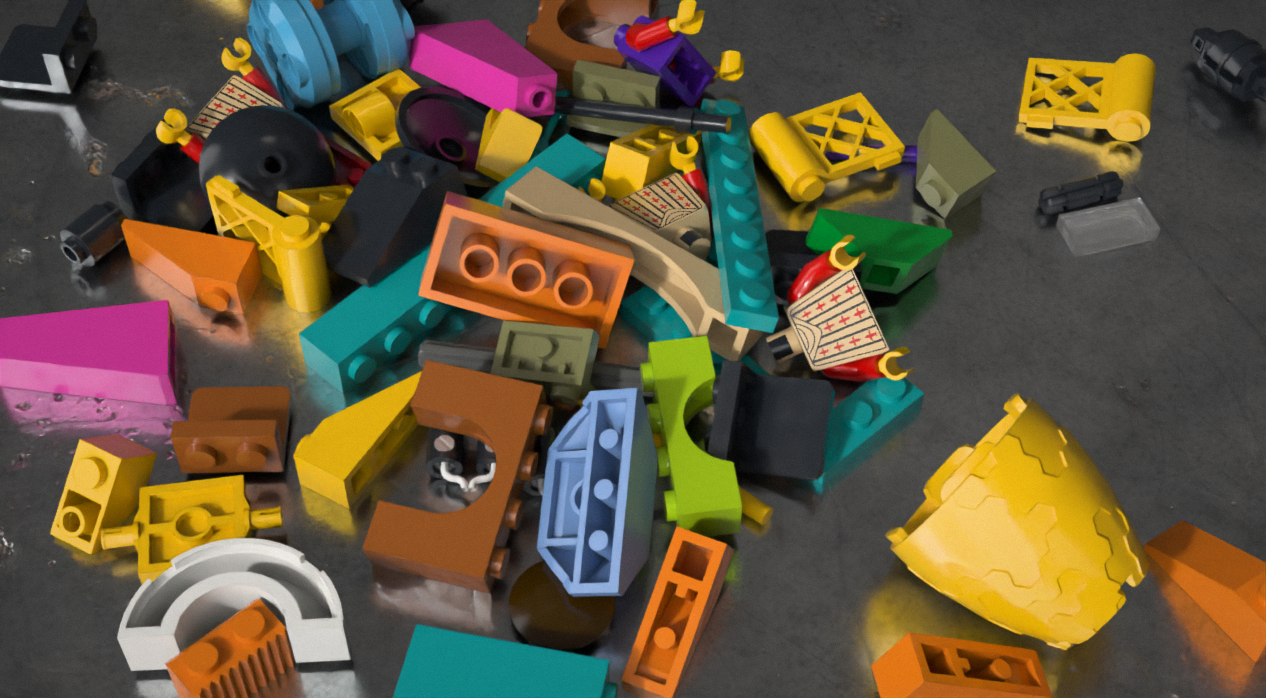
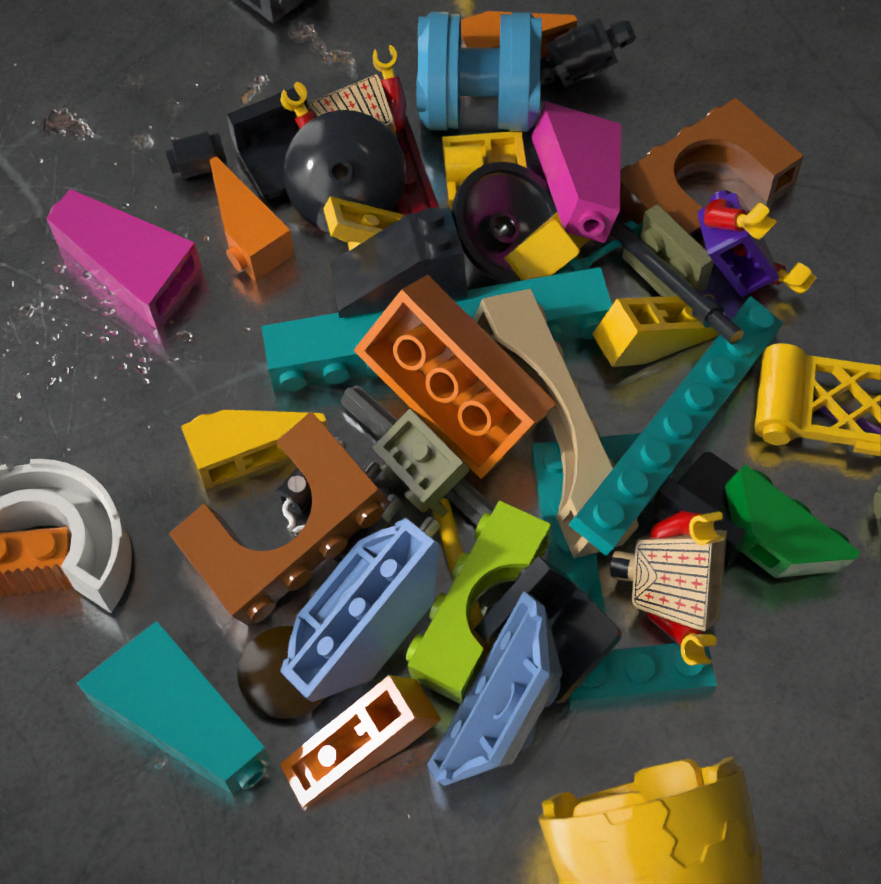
camera: 40 degrees right, 10 degrees up
yellow slope [50,434,157,555] -> none
yellow plate [101,475,284,584] -> none
dark orange bracket [170,386,292,473] -> none
yellow piece [206,175,332,312] -> none
torso [578,136,713,260] -> none
none -> medium blue wedge [427,591,563,786]

